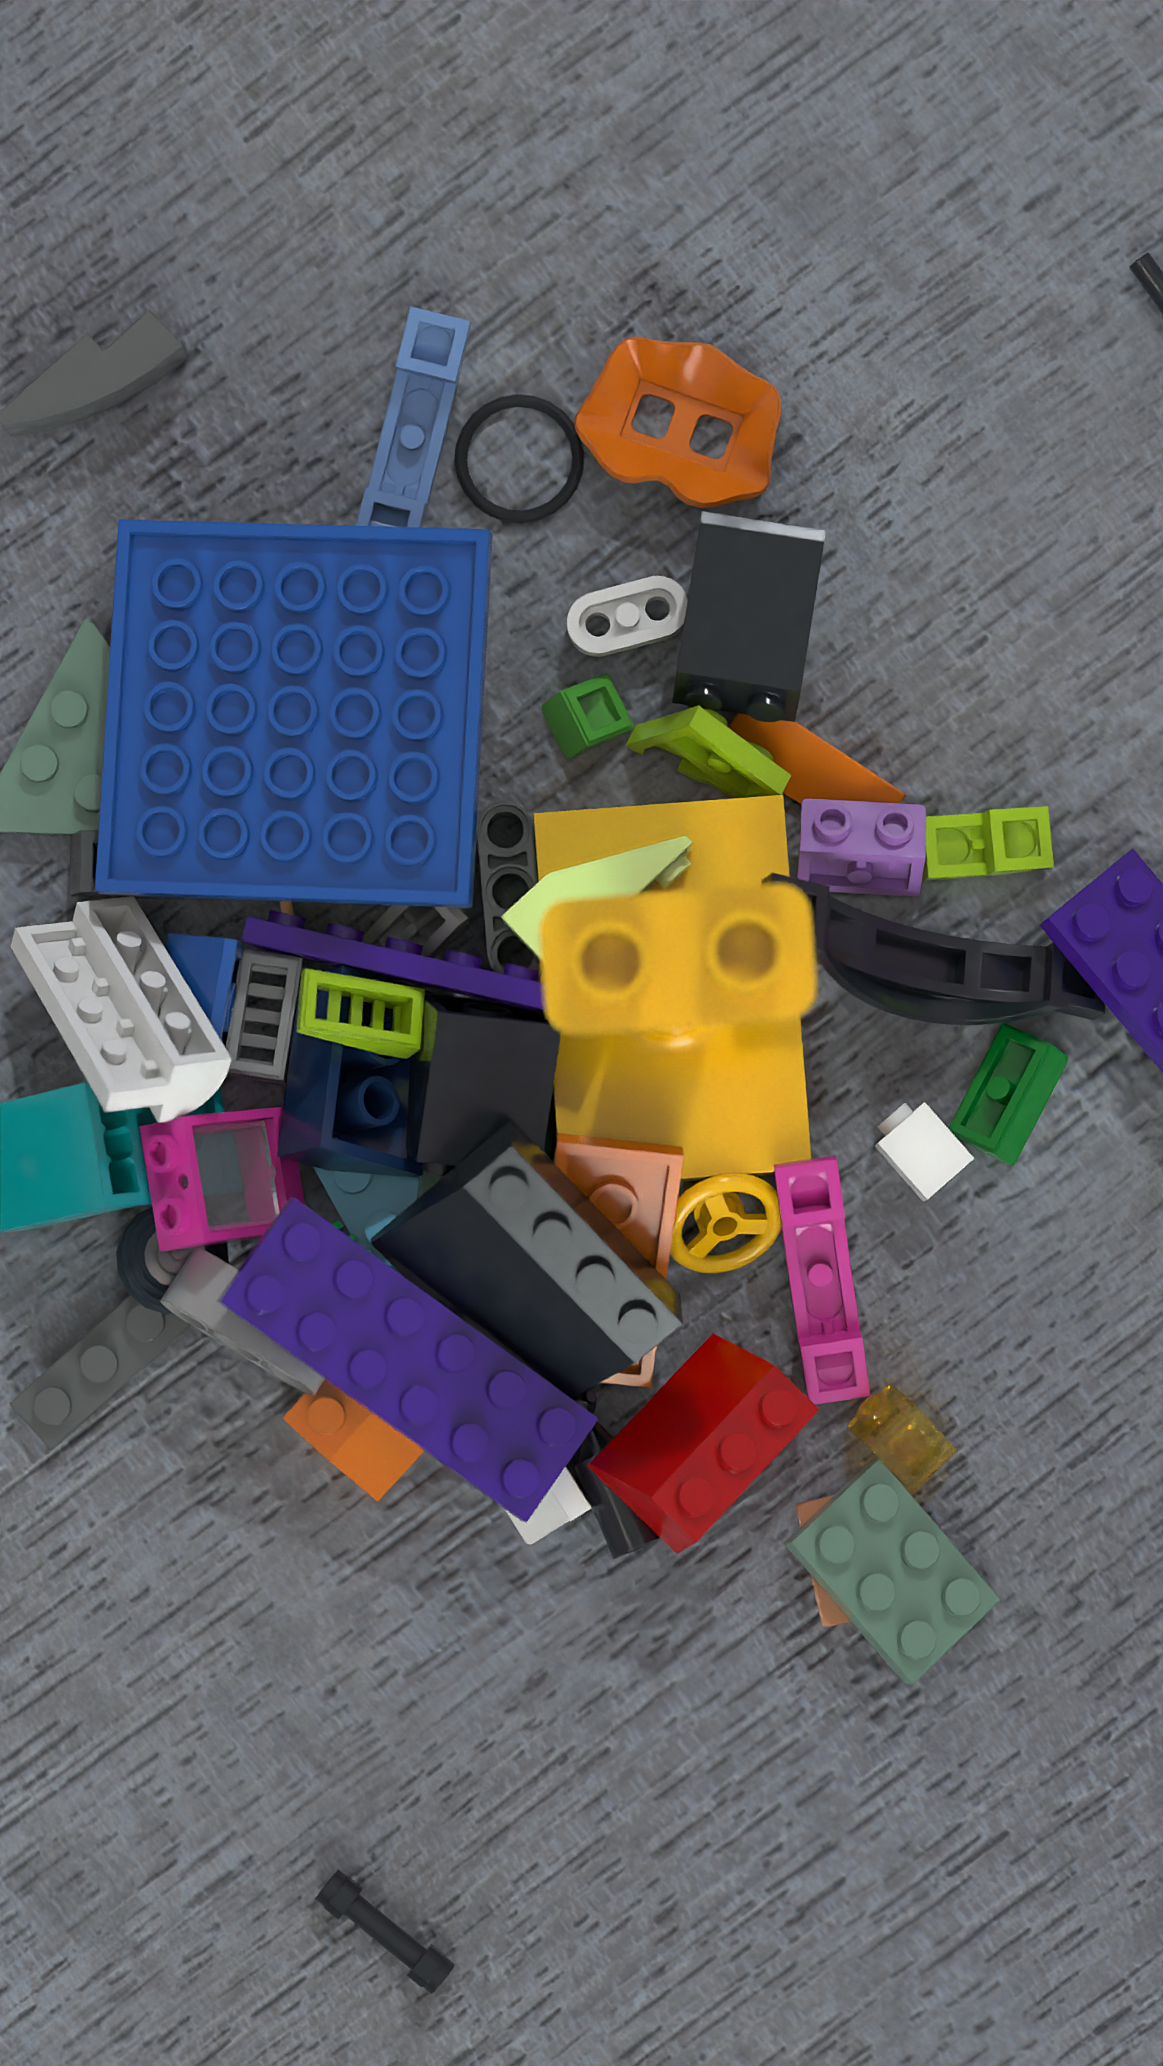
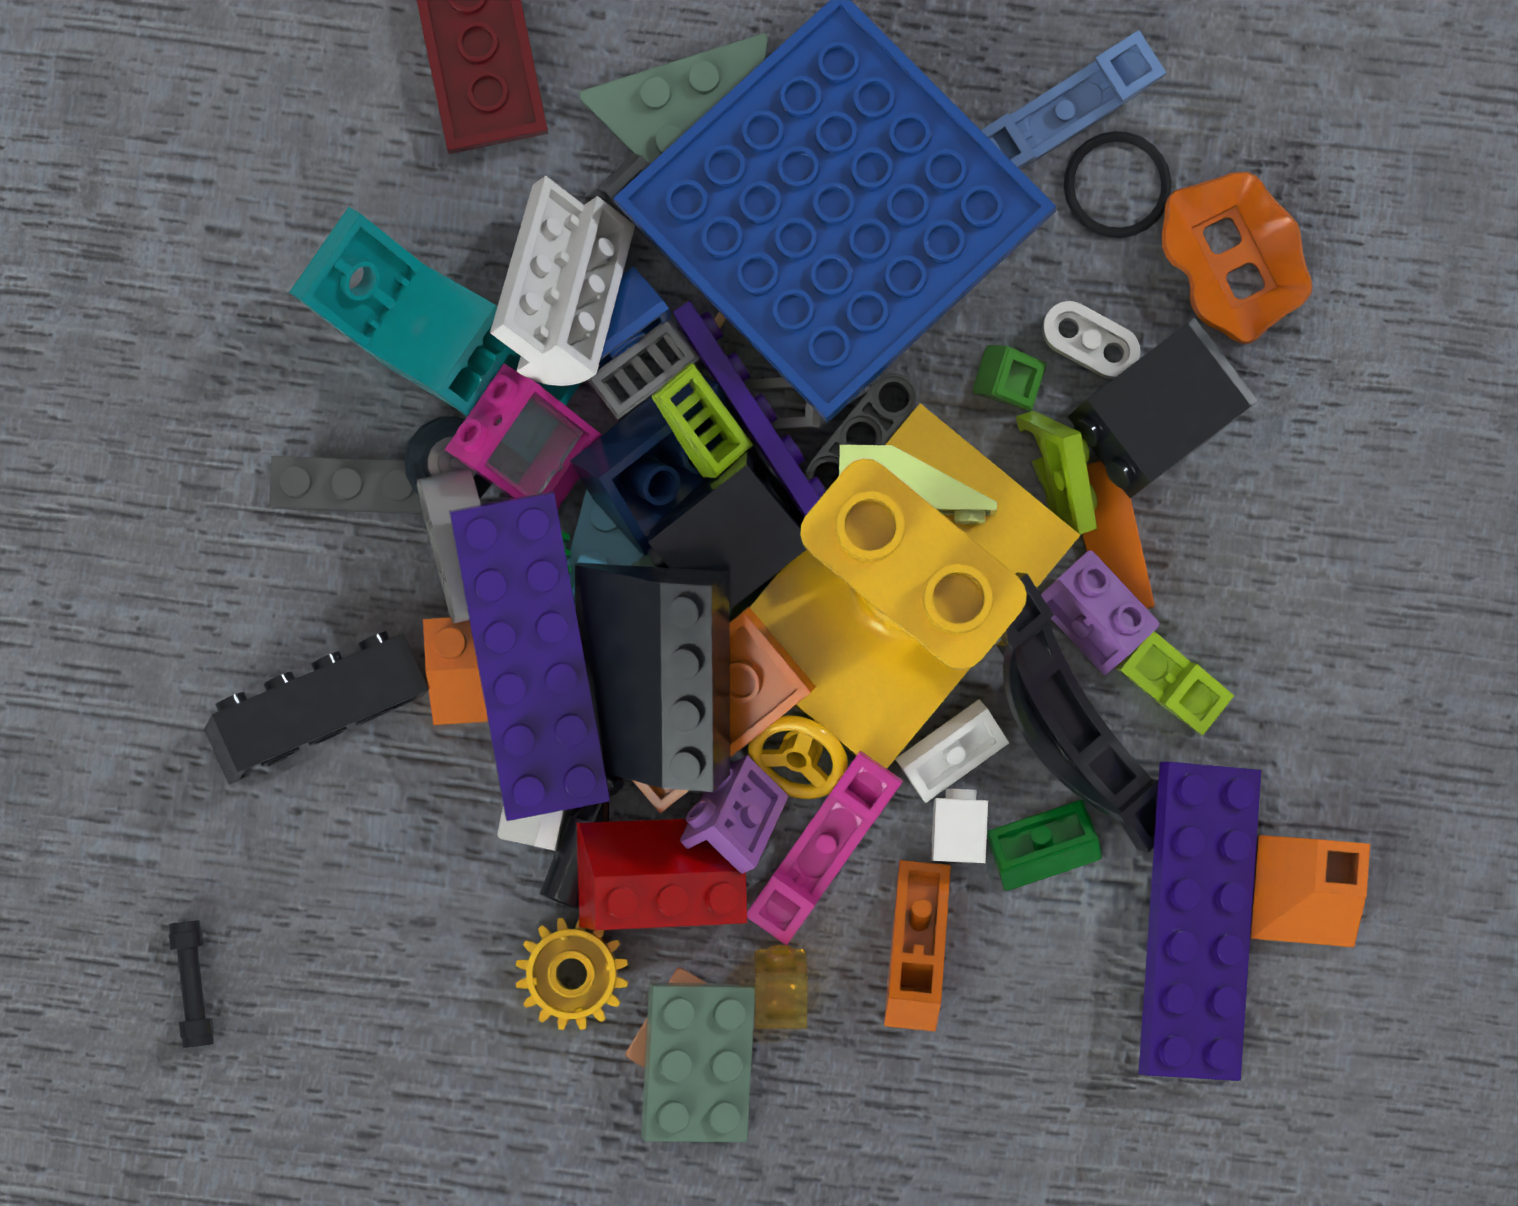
camera: 40 degrees right, 0 degrees up
none -> black wedge [204,631,429,785]
none -> yellow gear [515,917,629,1030]
none -> medium lavender bracket [680,755,789,874]
none -> orange slope [884,860,951,1032]
none -> white plate [895,699,1009,803]

